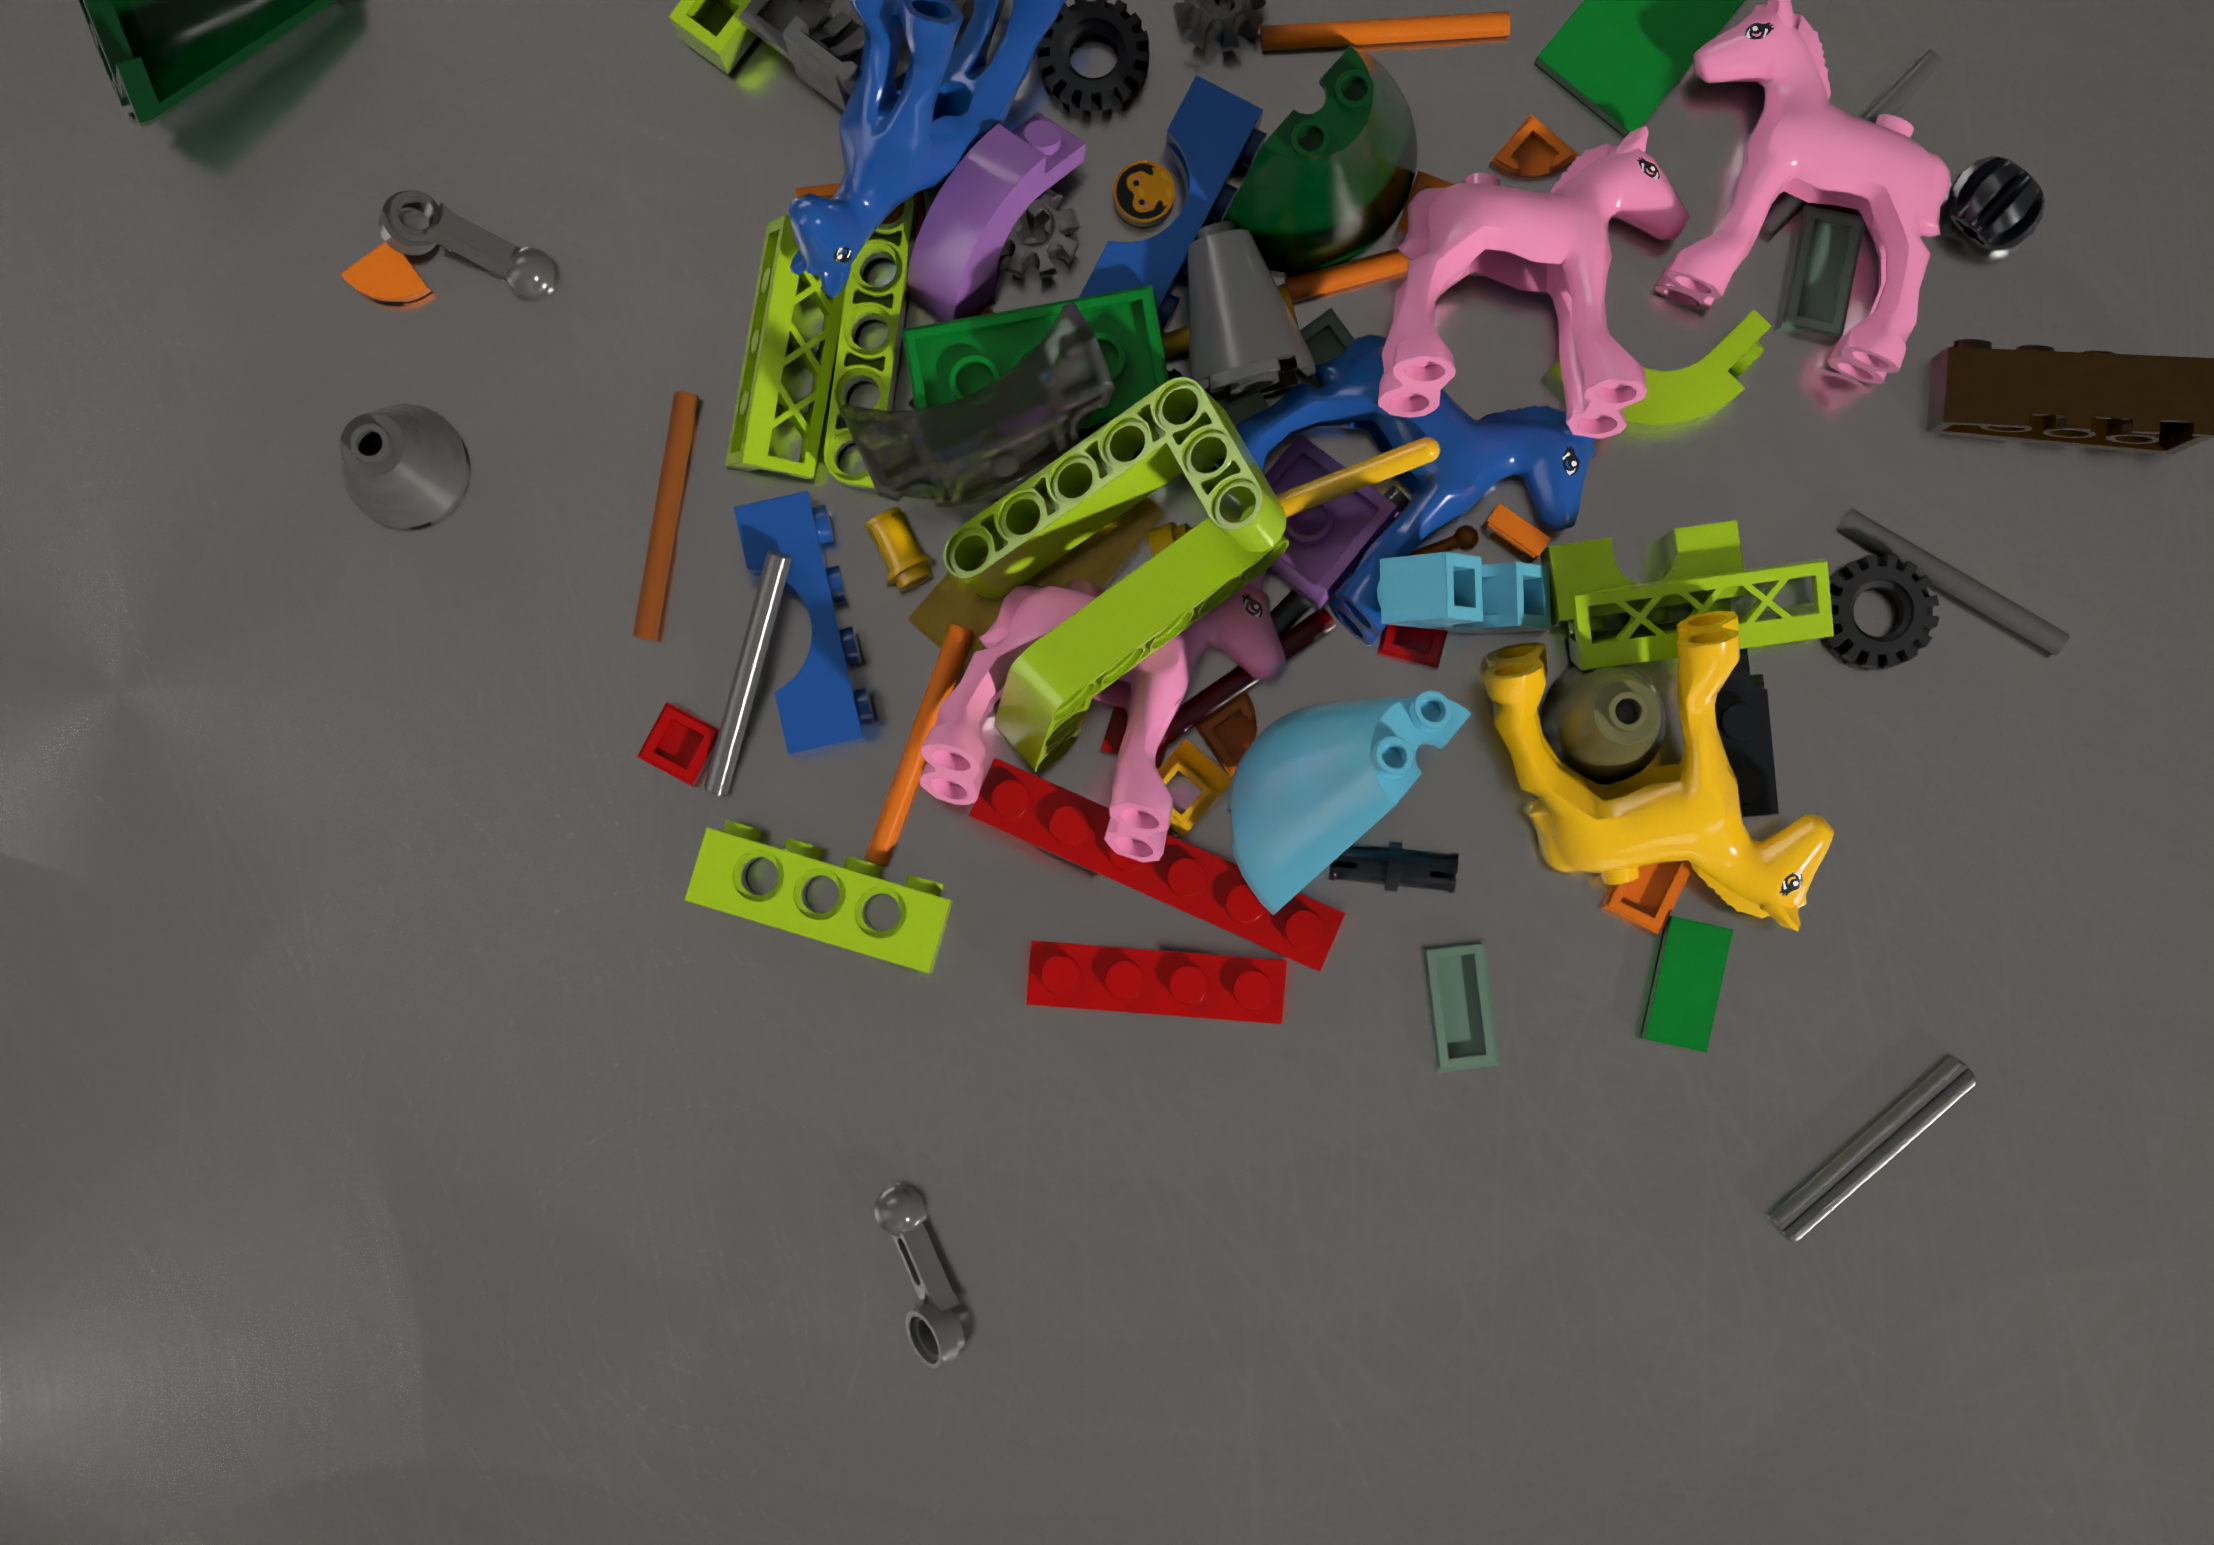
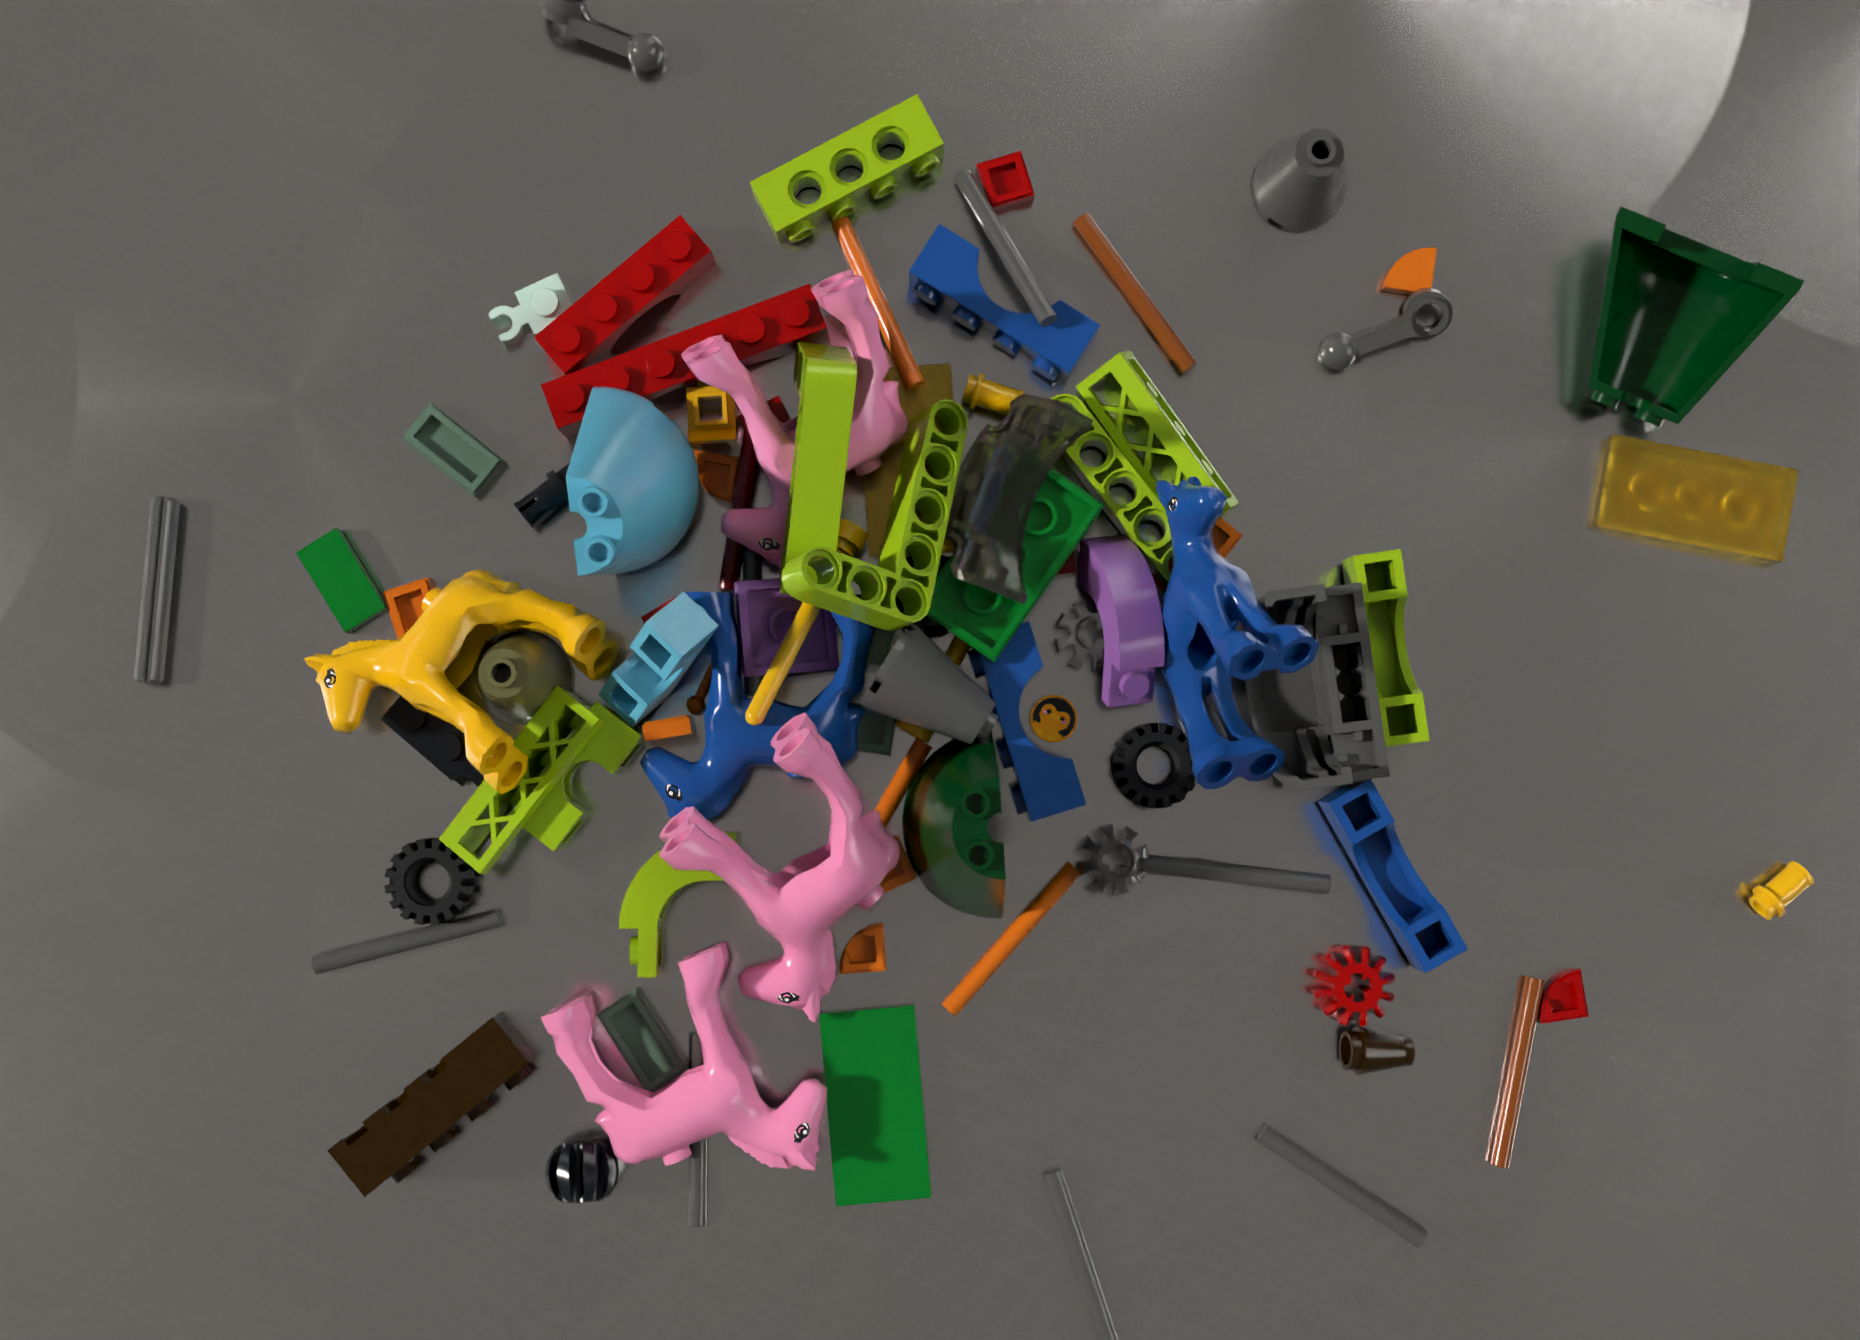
camera: 135 degrees right, 0 degrees up
none -> light aqua plate [488,273,573,345]

